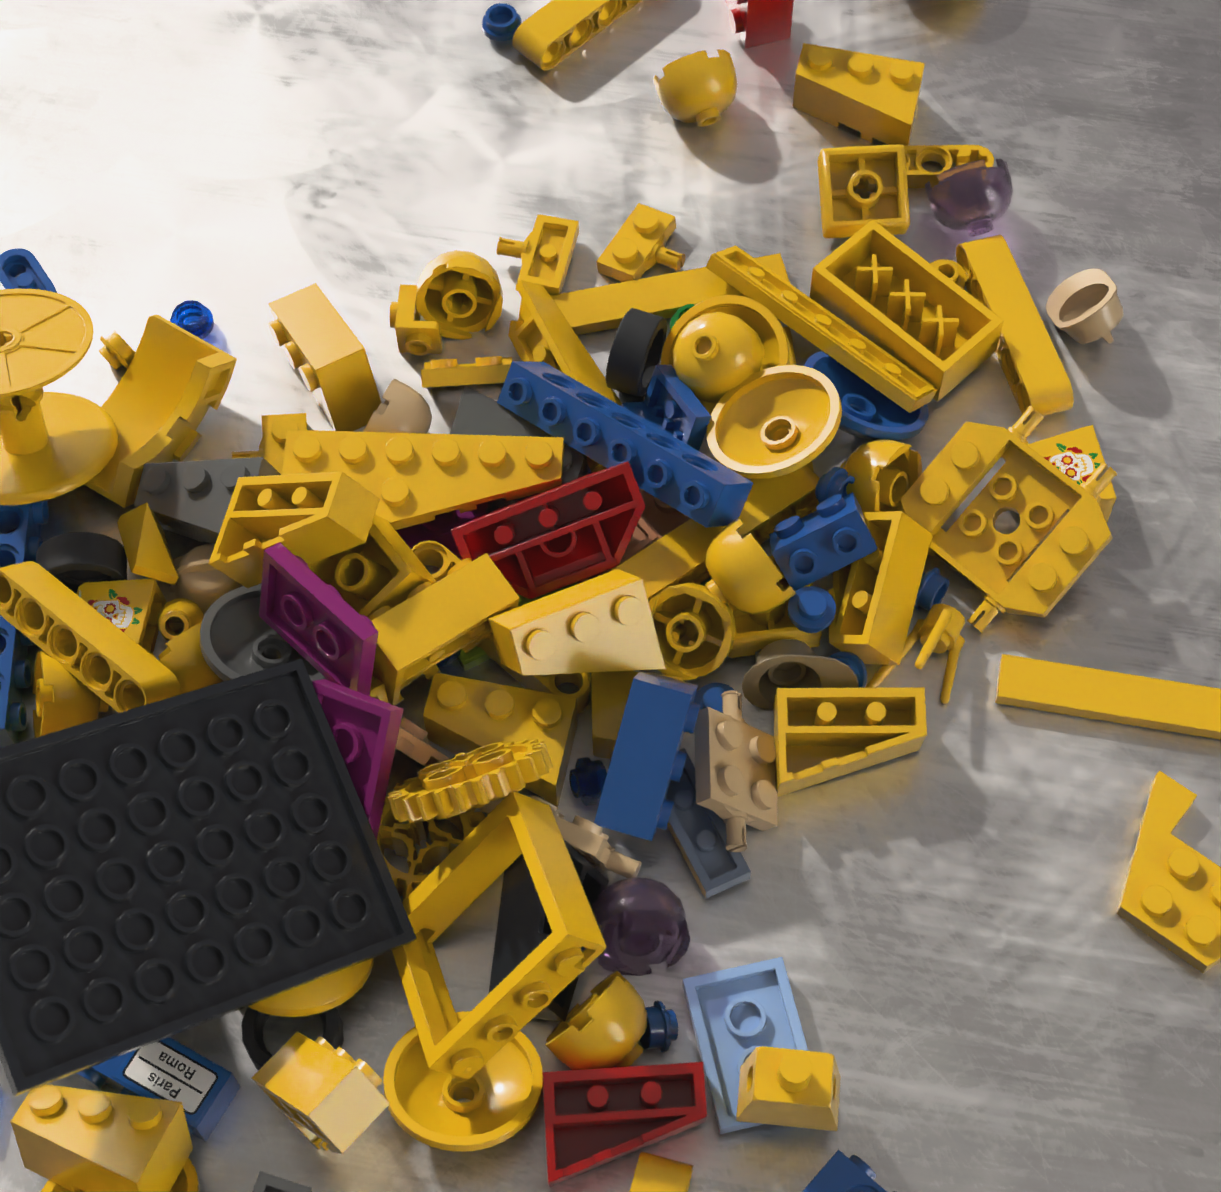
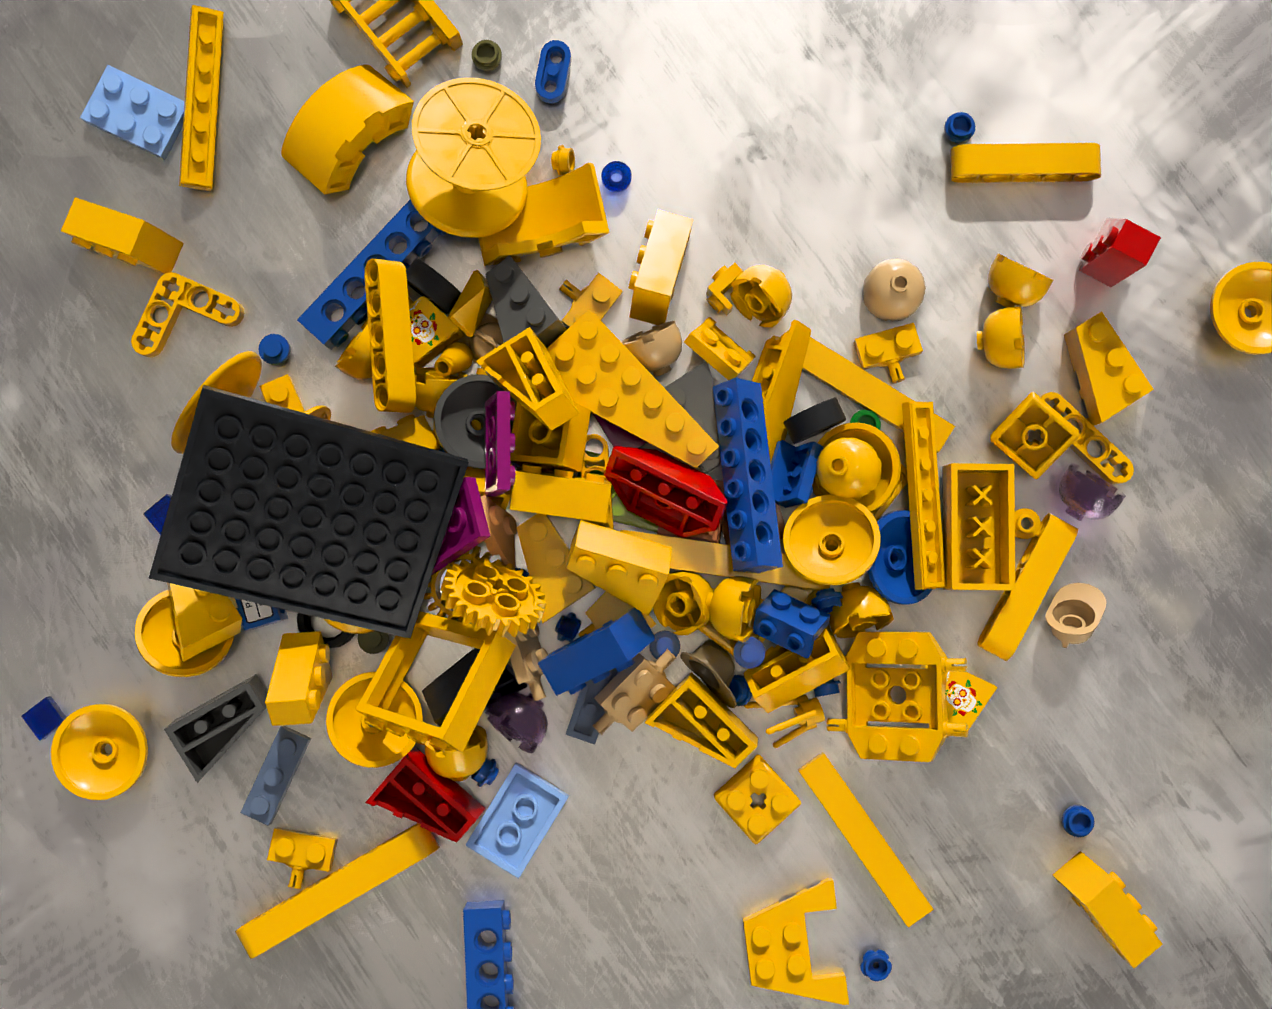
camera: 45 degrees right, 25 degrees up
yellow plate [497,214,579,295] -> none
yellow torso [736,1046,841,1131] -> none
none -> olive plate [358,631,389,654]
none -> yellow brick [714,755,801,844]
none -> tan cylinder [863,258,926,321]
none -> yellow cylinder [977,306,1025,369]

